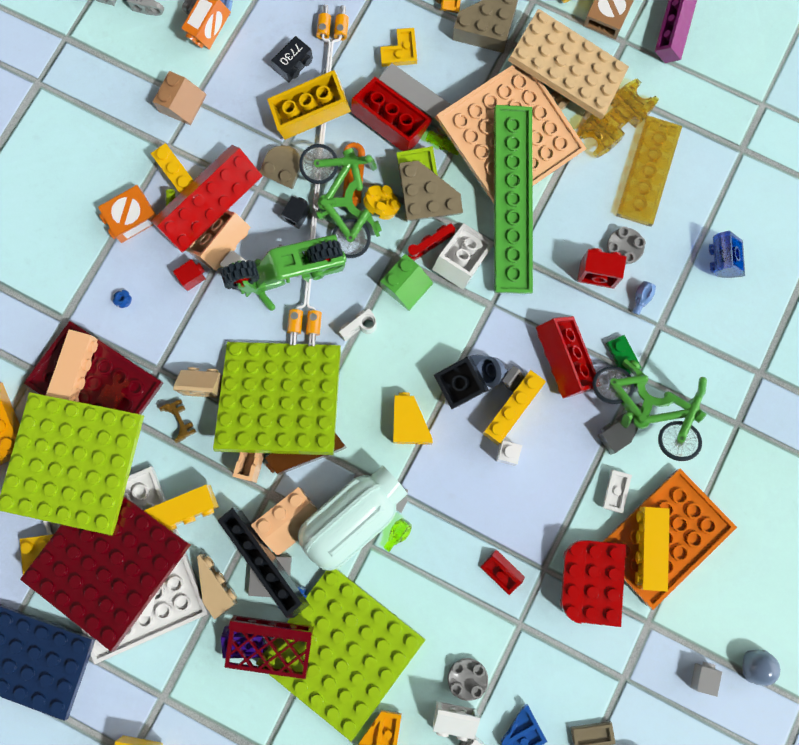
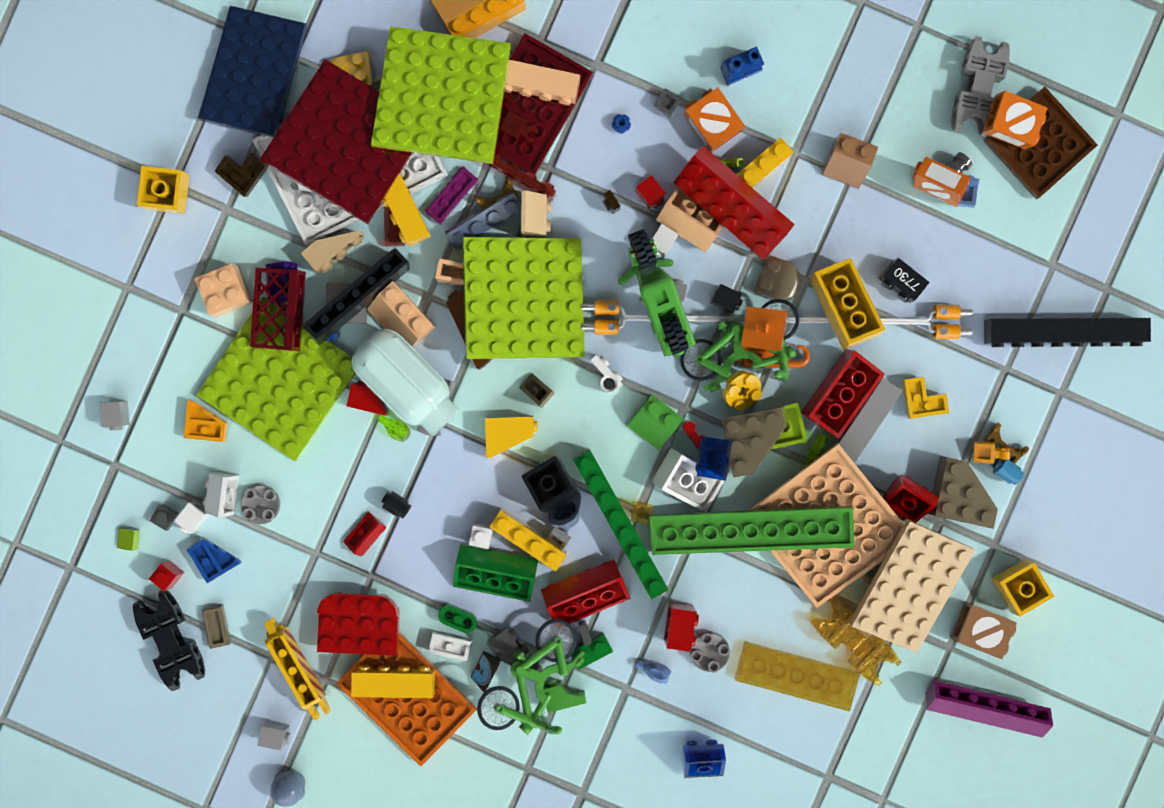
camera: 85 degrees right, 10 degrees up
none -> light nougat brick [194,263,253,317]
none -> dark brown plate [214,153,269,197]
none -> yellow hinge [264,617,331,721]
none -> red slope [346,380,389,416]
none -> black brick [381,491,412,519]
none -> clear red plate [384,207,406,247]
none -> magenta tile [425,167,479,225]
none -> green plate [438,604,477,633]
none -> sand blue plate [445,191,521,250]
none -> green slope [453,544,538,602]
none -> slope [471,651,501,692]
none -> clear red plate [485,153,556,201]
none -> dark tan slope [519,373,555,408]
none -> bright green arch [543,679,587,713]
none -> green brick [573,449,669,600]
none -> dark grey tile [579,621,592,645]
none -> dark brown plate [602,190,621,214]
none -> clear yellow plate [630,501,653,525]
none -> dark grey plate [654,88,682,118]
none -> clear blue bracket [695,436,732,481]
none -> blue hips [720,46,765,86]
none -> orange piece [741,306,787,351]
none -> red brick [883,474,938,523]

